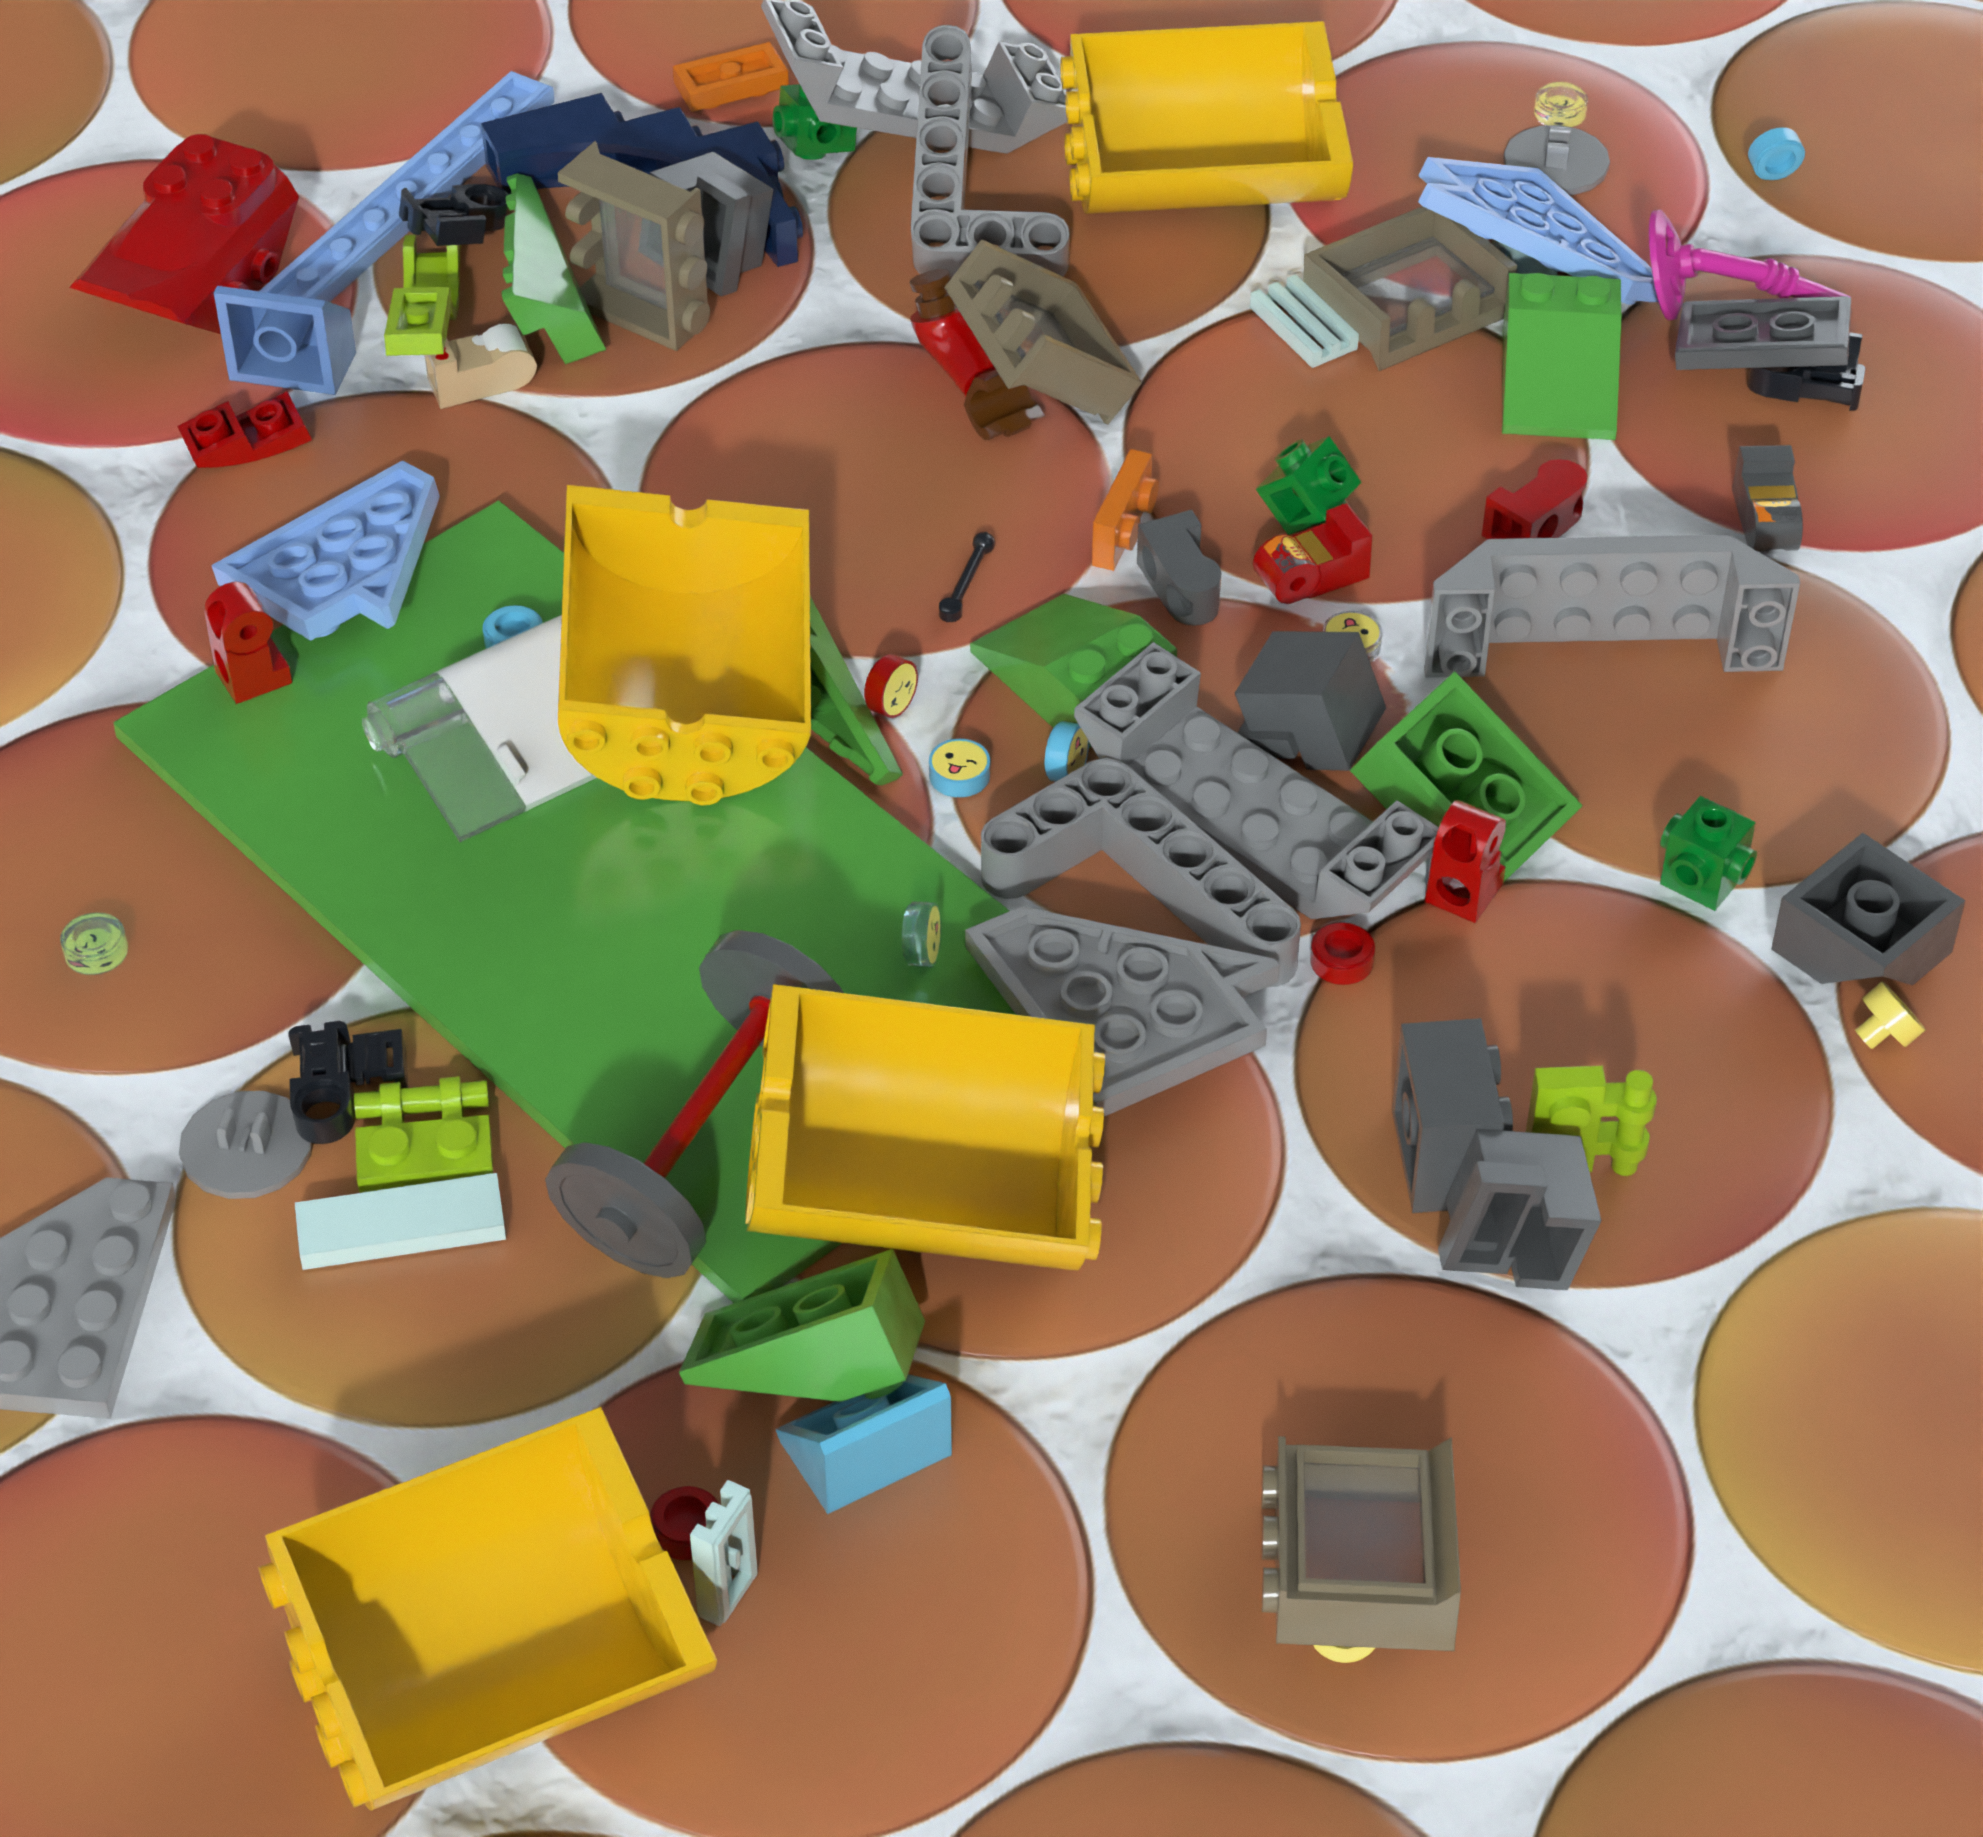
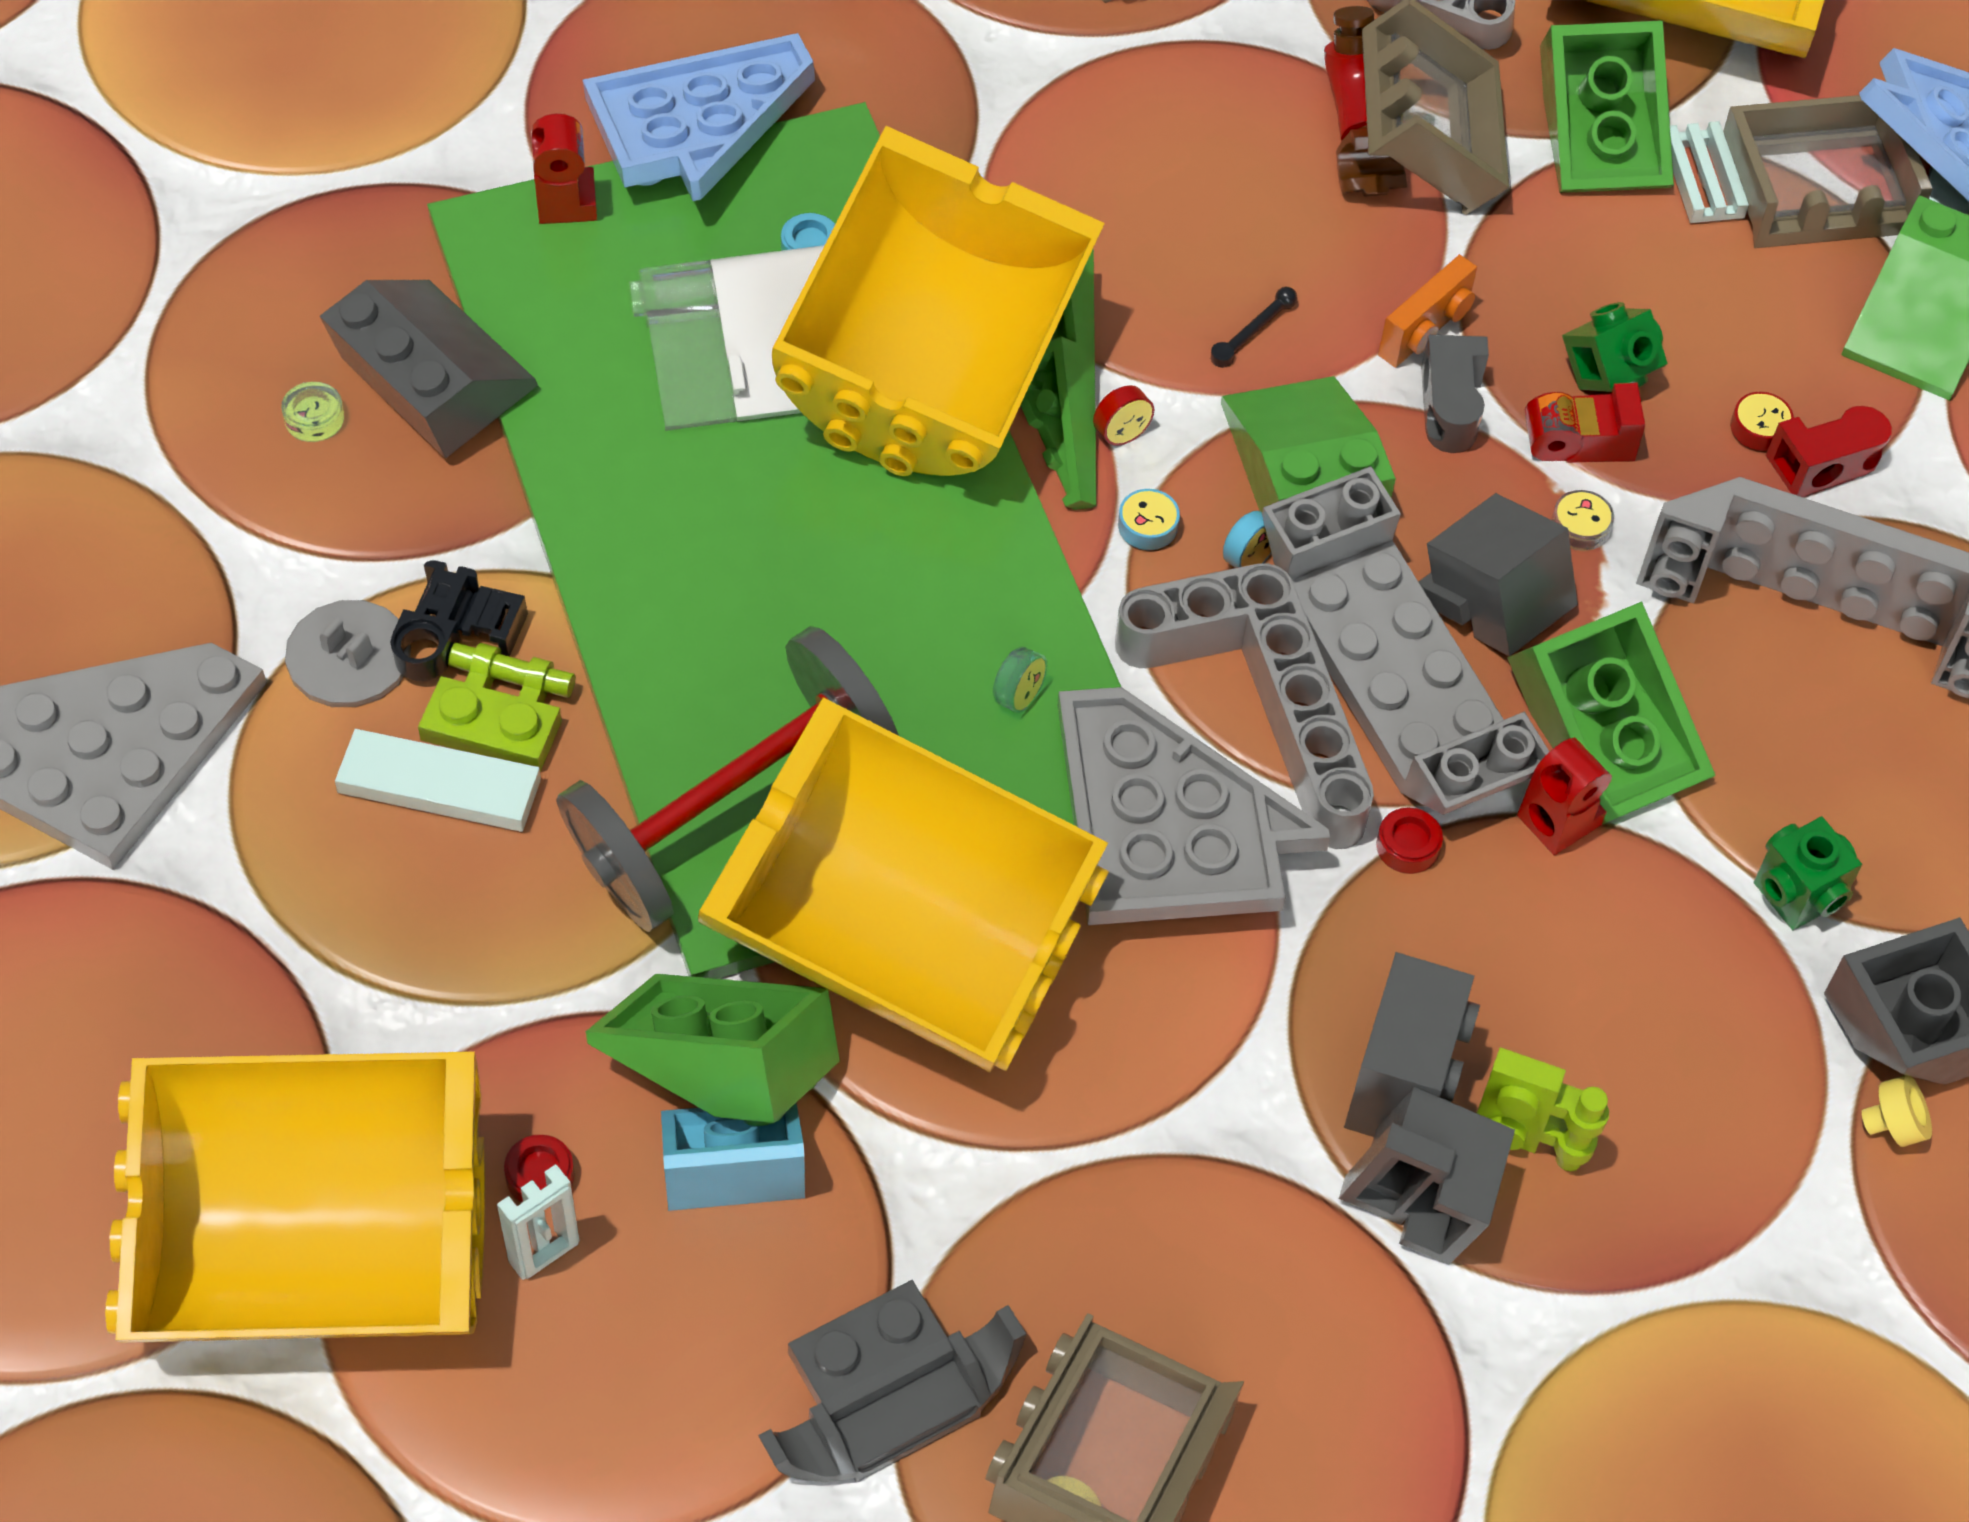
camera: 20 degrees right, 10 degrees up
none -> dark grey slope [320,280,538,459]
none -> dark grey plate [758,1279,1026,1483]
none -> bright green slope [1540,21,1674,193]
none -> tile [1730,392,1794,451]

